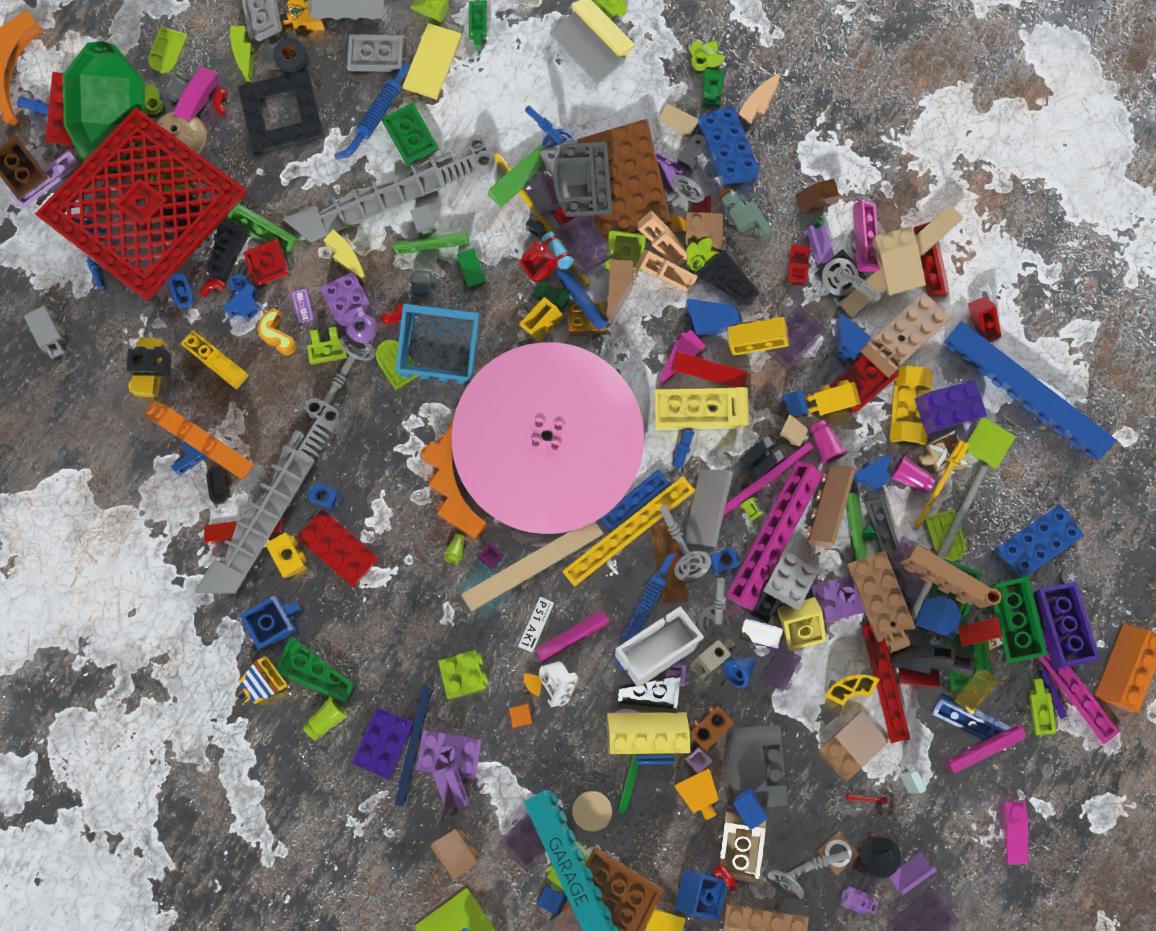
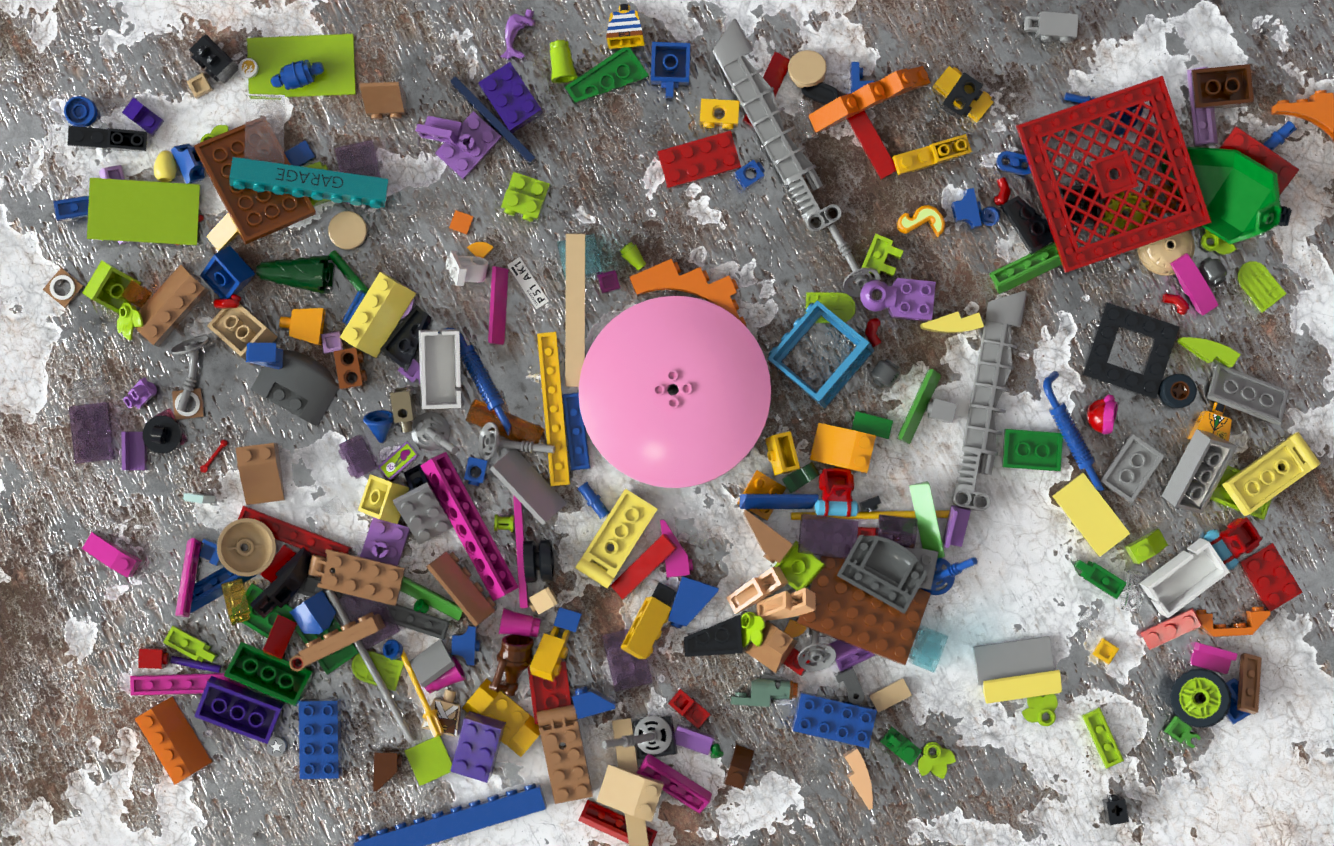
camera: 115 degrees right, 10 degrees up
red plate [243,239,290,288] -> none
medium lavender sticker [291,288,314,325] -> none
yellow brick [824,675,879,706] -> none
red slope [968,296,1002,342] -> none
none -> red brick [138,647,169,669]
none -> blue panel [199,538,221,566]
none -> tan hat [217,518,276,576]
none -> dark green cone [256,255,334,294]
none -> reddish brown slope [373,750,403,792]
none -> blue tile [383,639,403,660]
none -> light grey tile [409,639,455,688]
none -> reddish brown piece [489,635,534,696]
none -> medium lavender animal [500,9,535,60]
none -> black tile [651,582,676,606]
none -> tan tile [788,50,827,88]
none -> light orange slope [809,423,876,473]
none -> red tile [846,111,896,180]
none -> clear light blue brick [908,625,949,672]
none -> medium lavender panel [942,505,971,548]
none -> piece [1086,394,1118,434]

